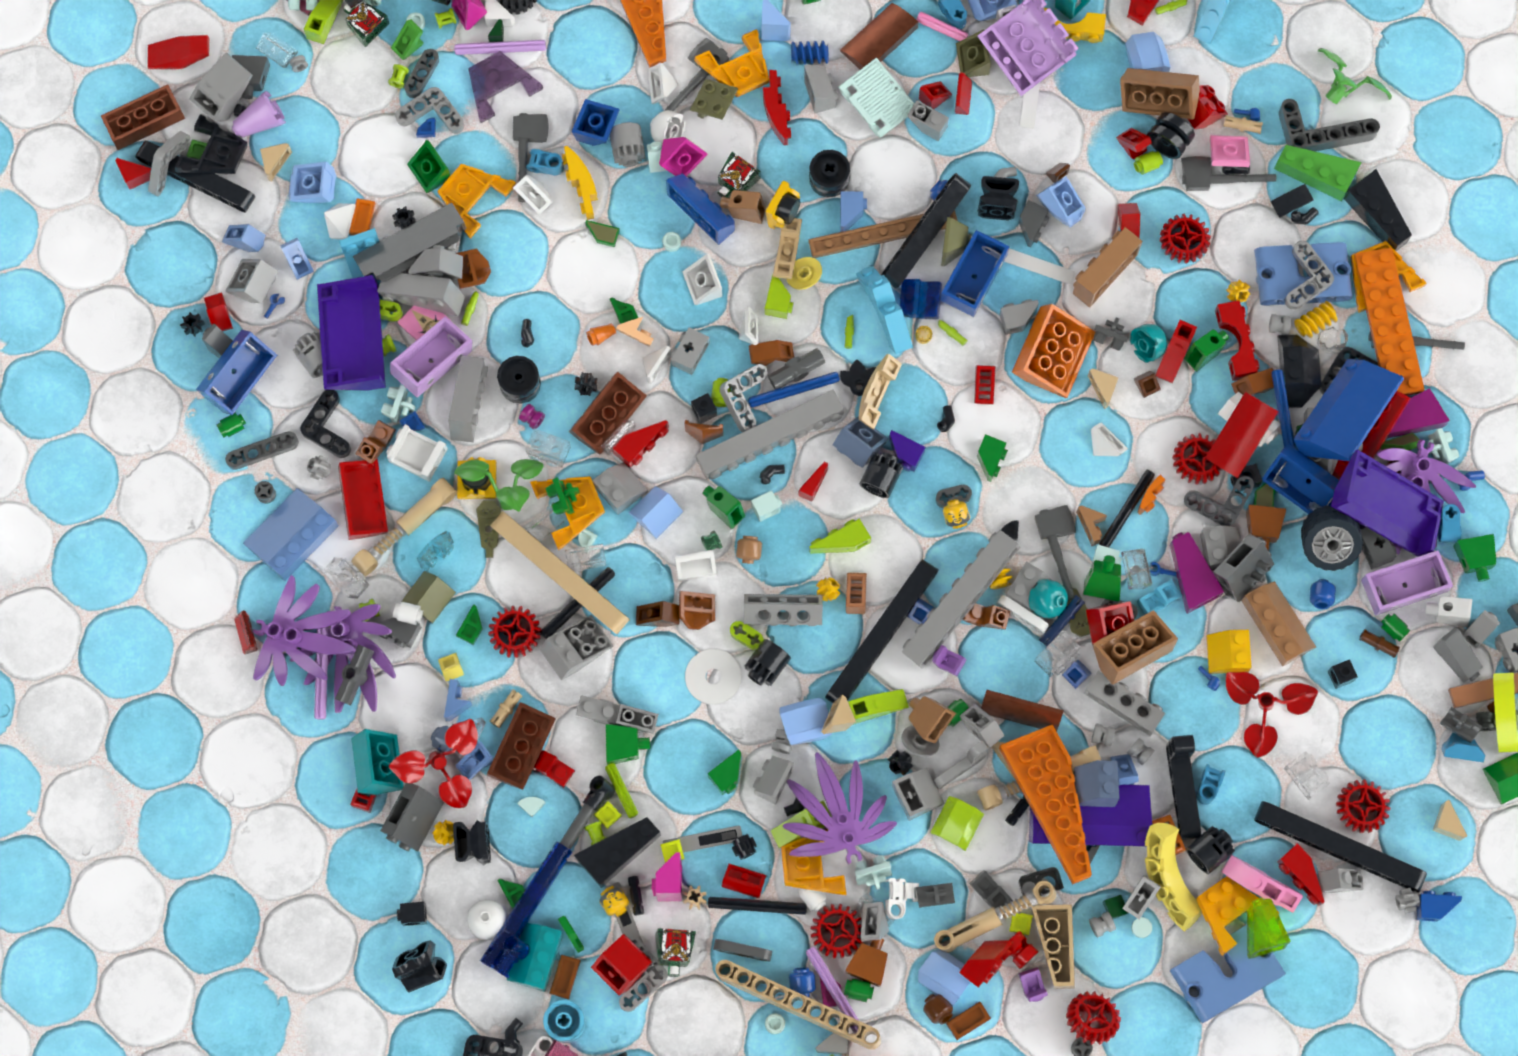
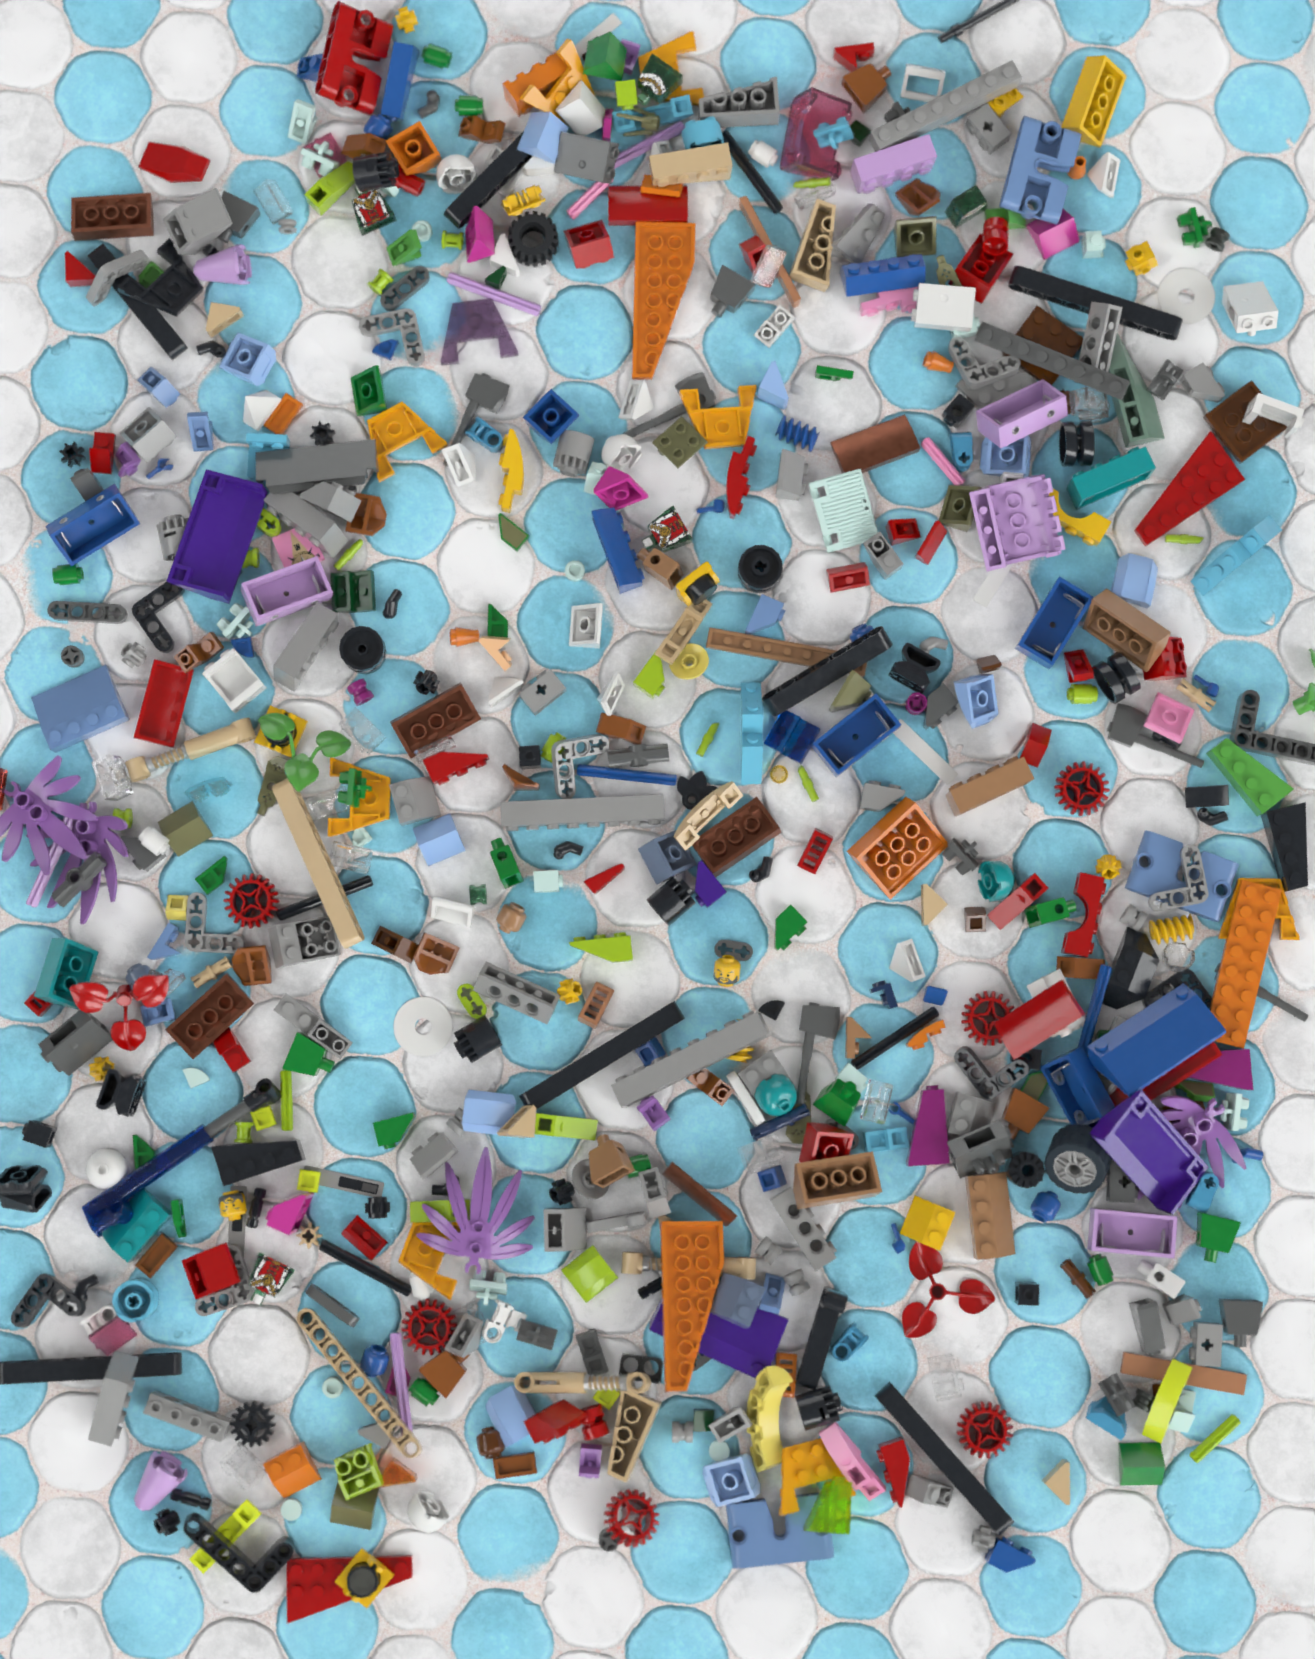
camera: 20 degrees right, 10 degrees up
none -> medium lavender bracket [115,442,141,478]
none -> light grey beam [185,892,245,954]
none -> black arm [196,341,226,358]
none -> dark orange slope [231,945,272,986]
none -> dark green slope [330,570,376,613]
none -> copper slope [692,797,781,878]
none -> blue hand [696,499,725,514]
none -> light blue slope [703,1453,760,1507]
none -> red slope [826,562,870,593]
none -> dark blue bracket [869,980,898,1009]
none -> magenta wheel [905,692,927,715]
none -> blue slope [923,986,948,1006]
none -> black gear [1005,1151,1046,1188]
none -> blue piece [1014,576,1094,669]

